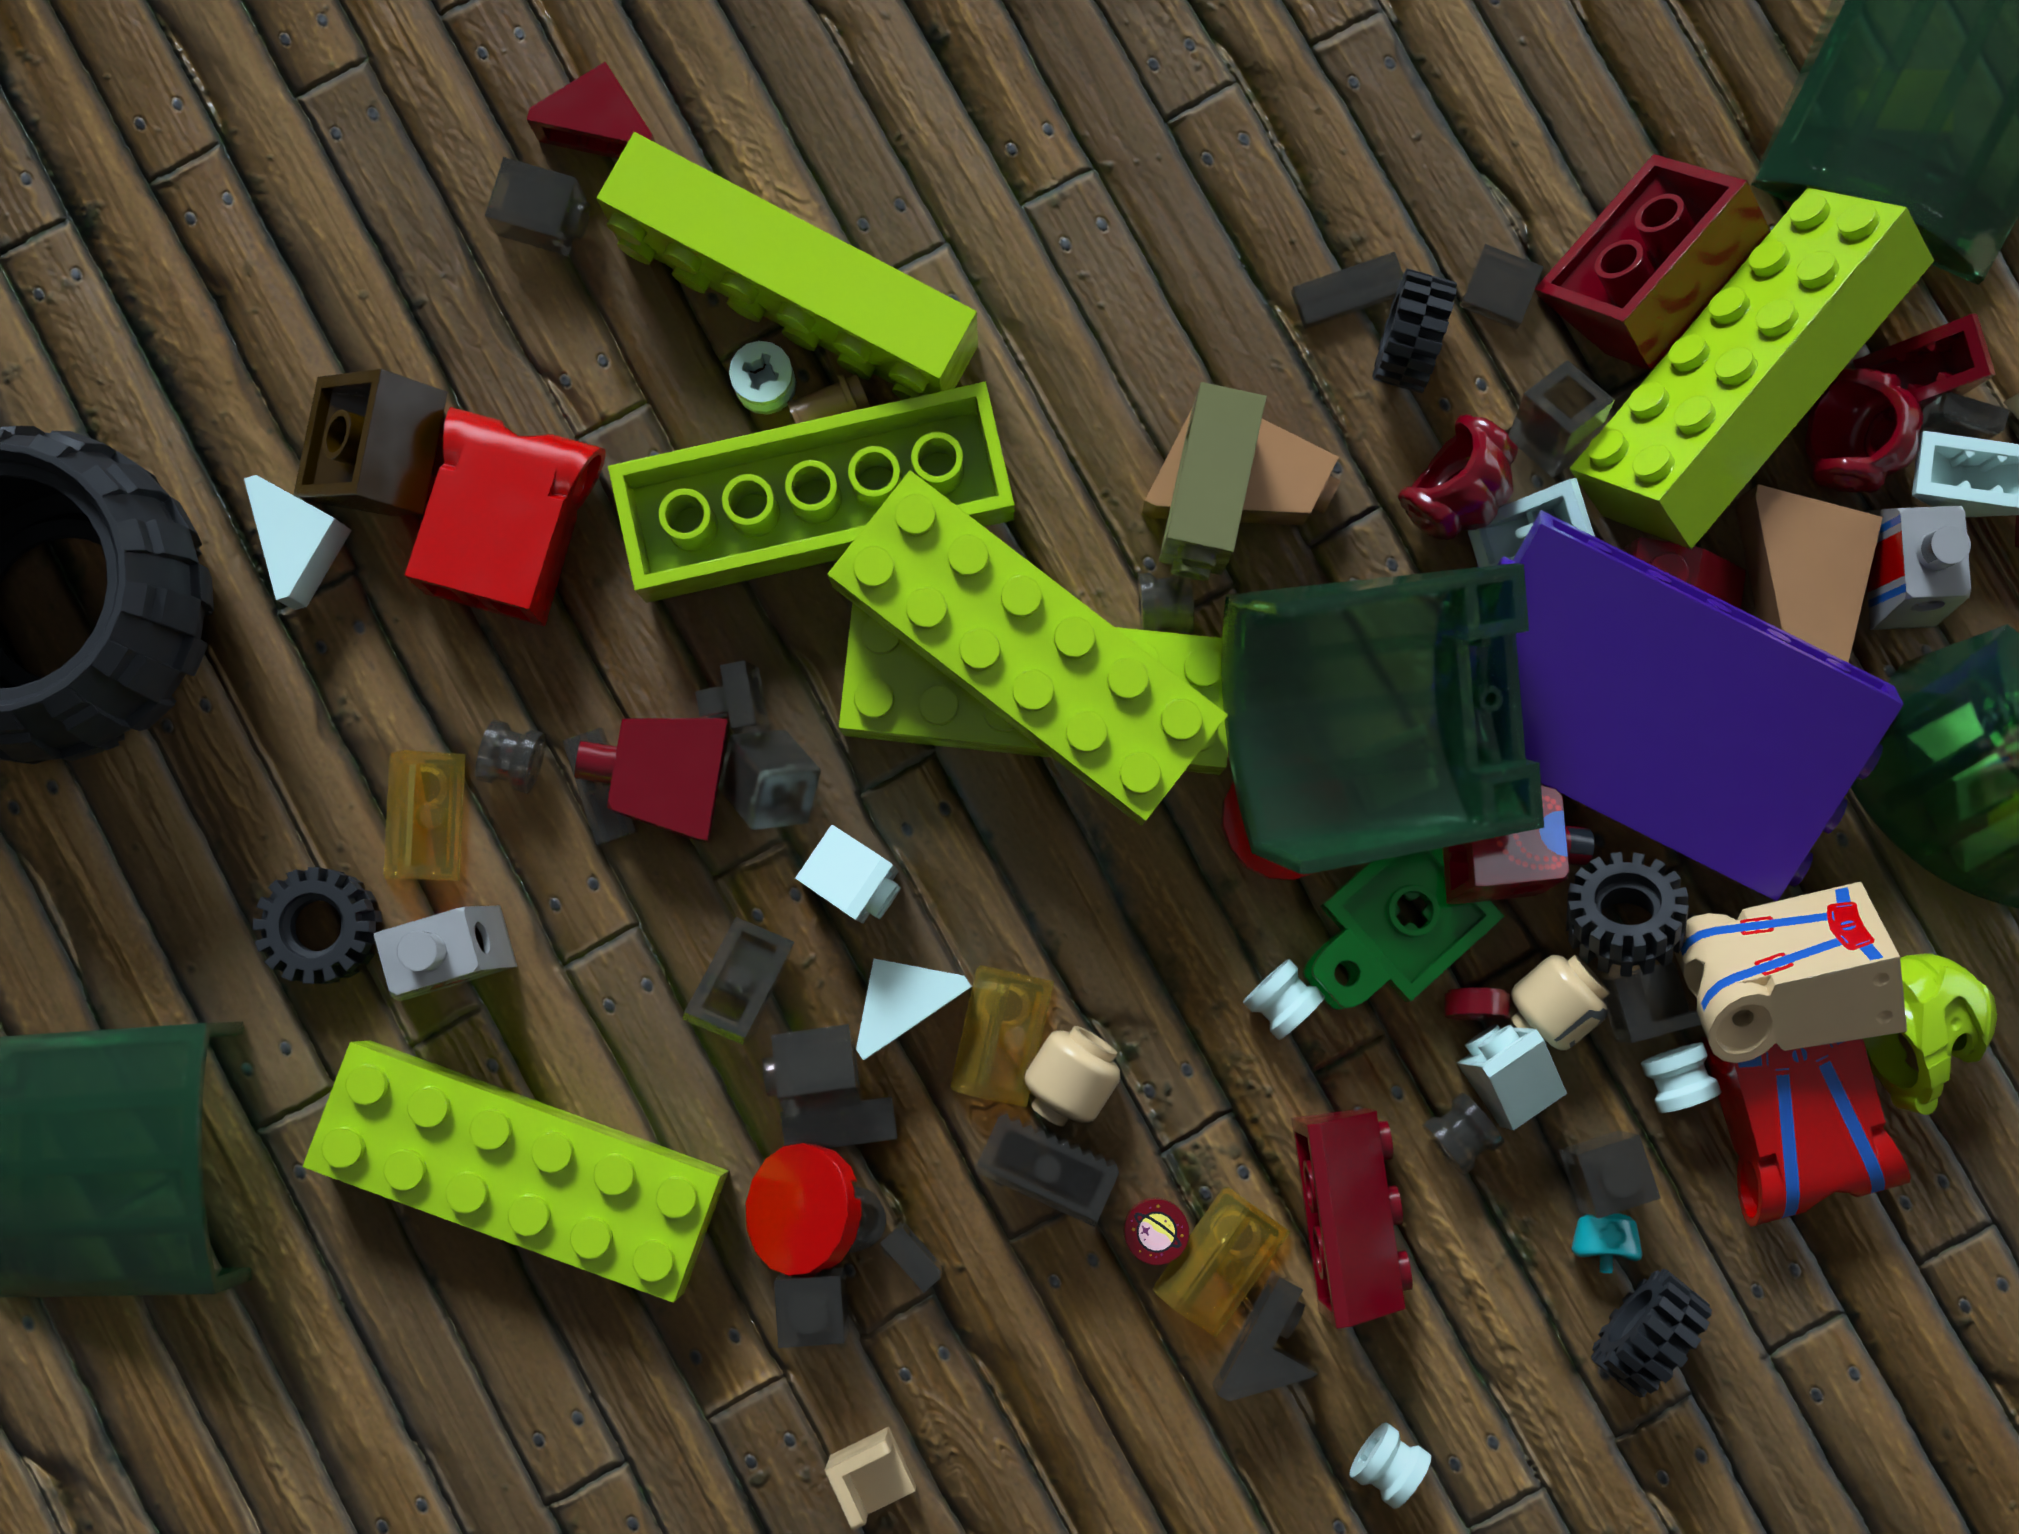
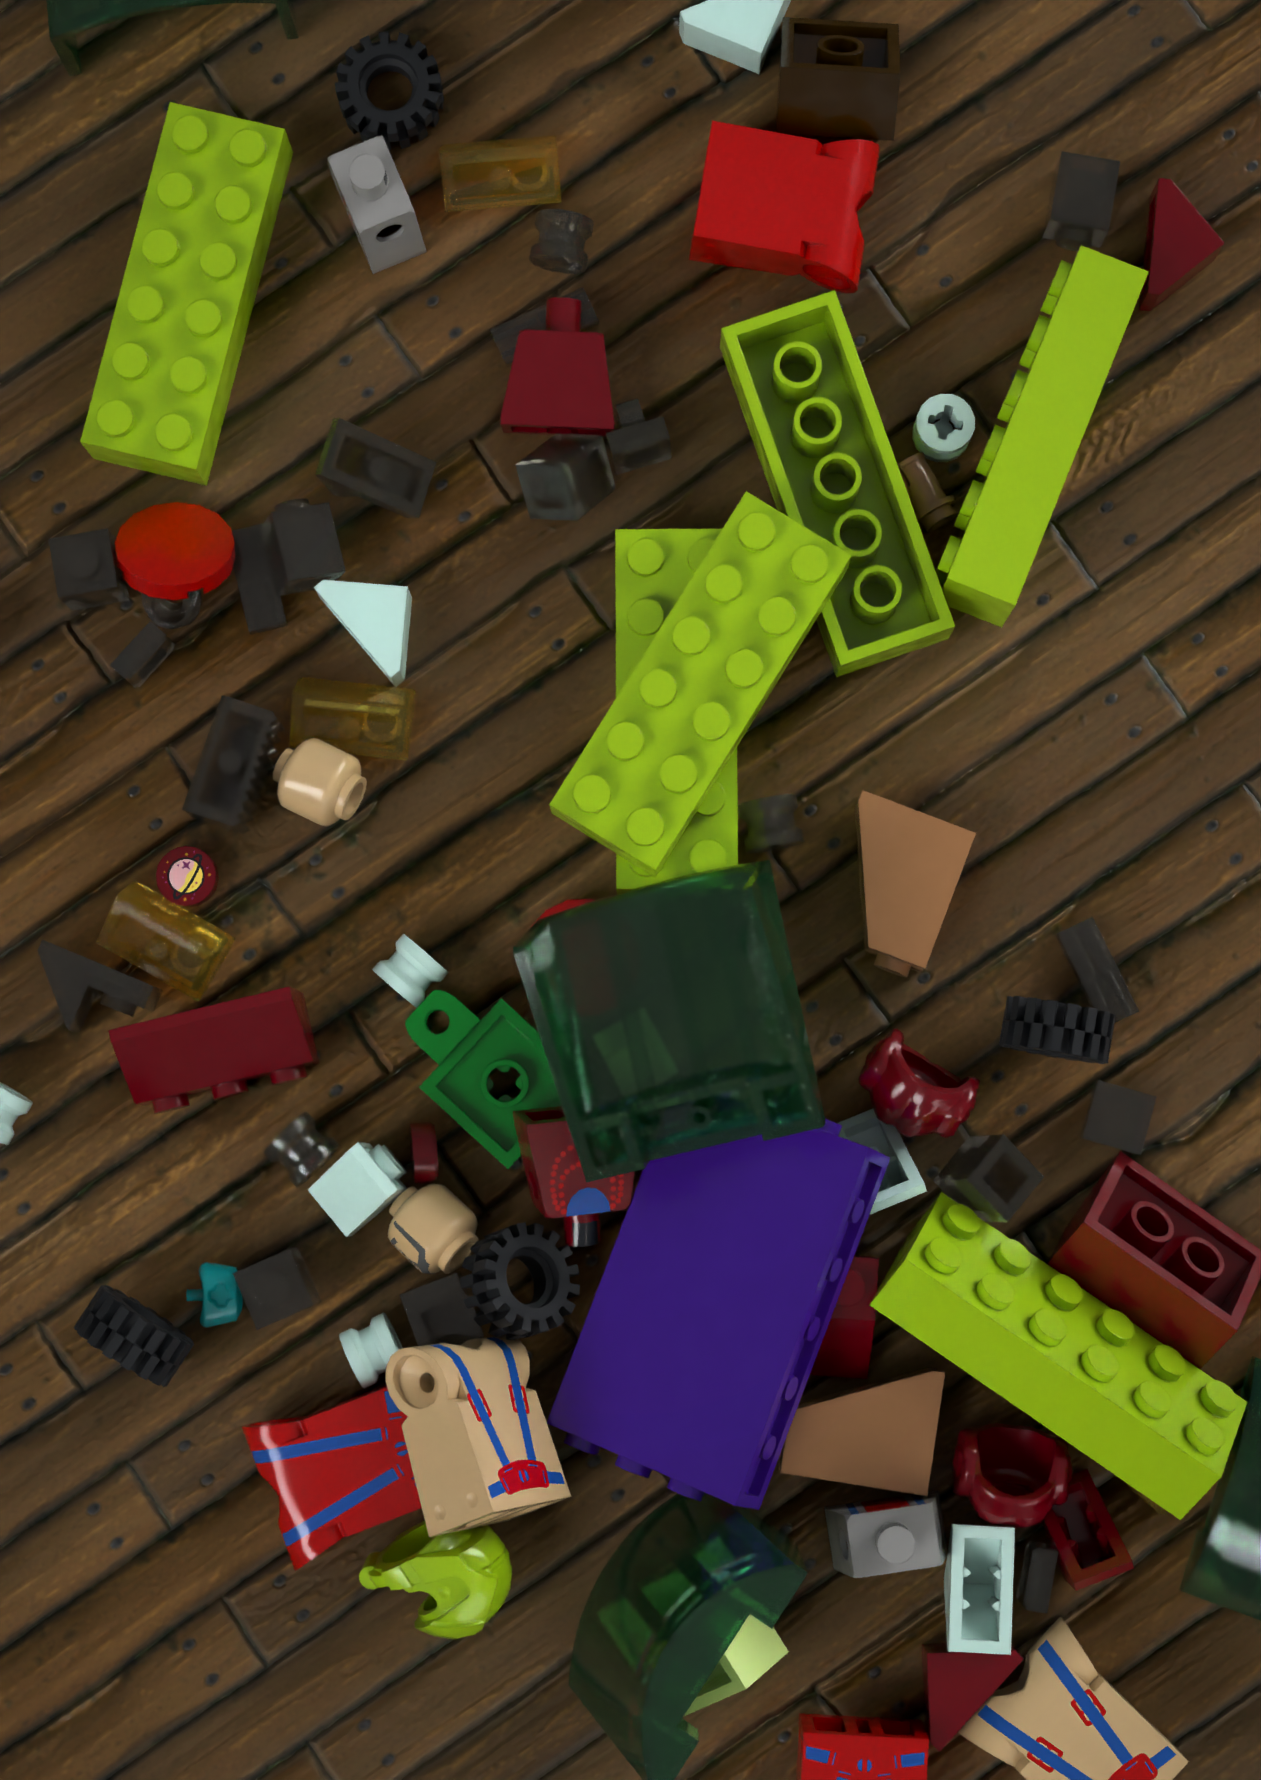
camera: 90 degrees right, 0 degrees up
light aqua slope [796,825,901,923] -> none
olive window [1159,382,1267,581] -> none

